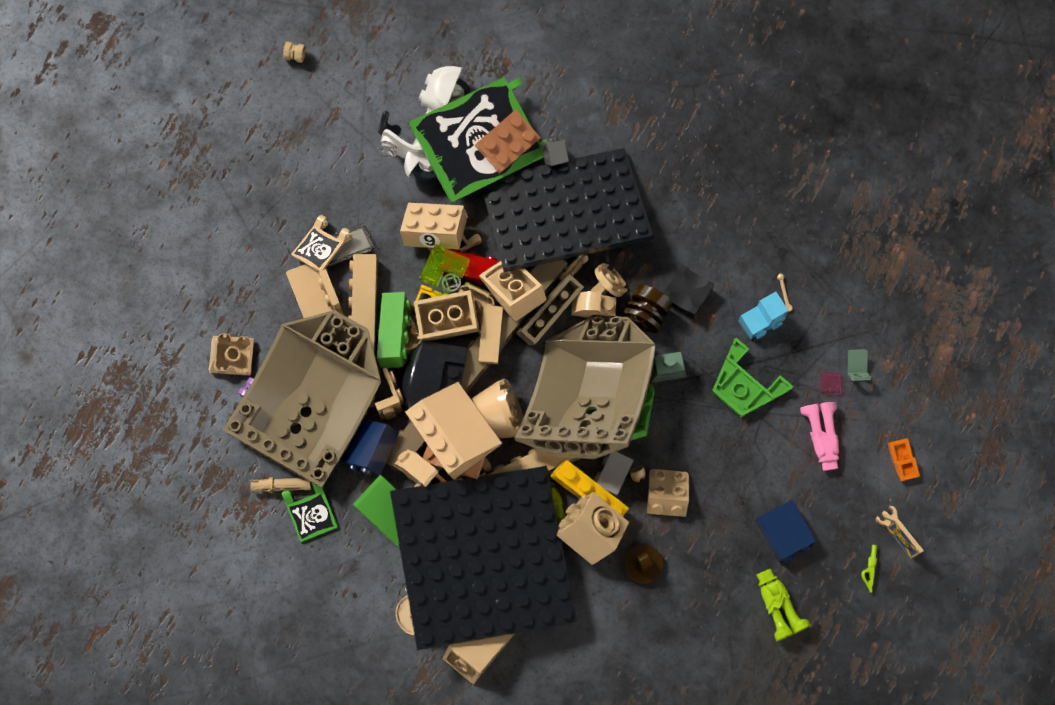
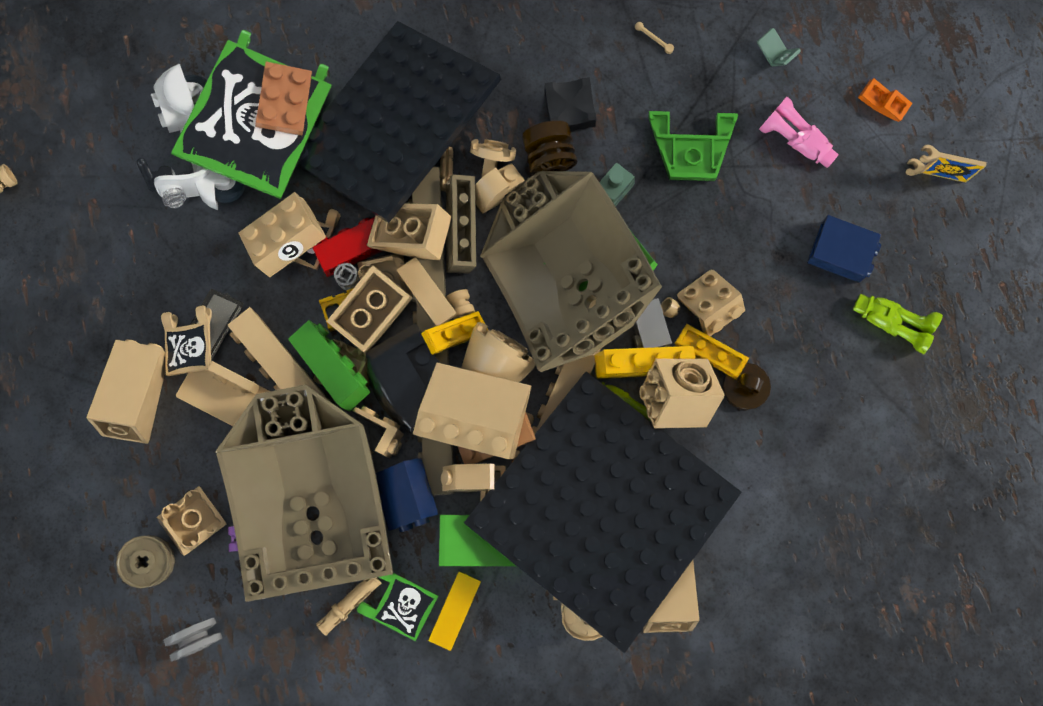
camera: 40 degrees left, 5 degrees up
clear neon green plate [419,244,470,287] -> none
dark grey brick [541,136,569,166] -> none
medium azure brick [738,292,788,340] -> none
clear pink tile [820,372,841,393] -> none
lime hand [862,545,878,593] -> none
none -> tan slope [86,339,166,444]
none -> dark tan wheel [116,535,175,589]
none -> light grey wheel [163,618,223,662]
none -> yellow tile [421,311,488,355]
none -> yellow tile [428,571,481,651]
none -> tan wheel [446,289,475,320]
none -> yellow tile [675,324,749,380]

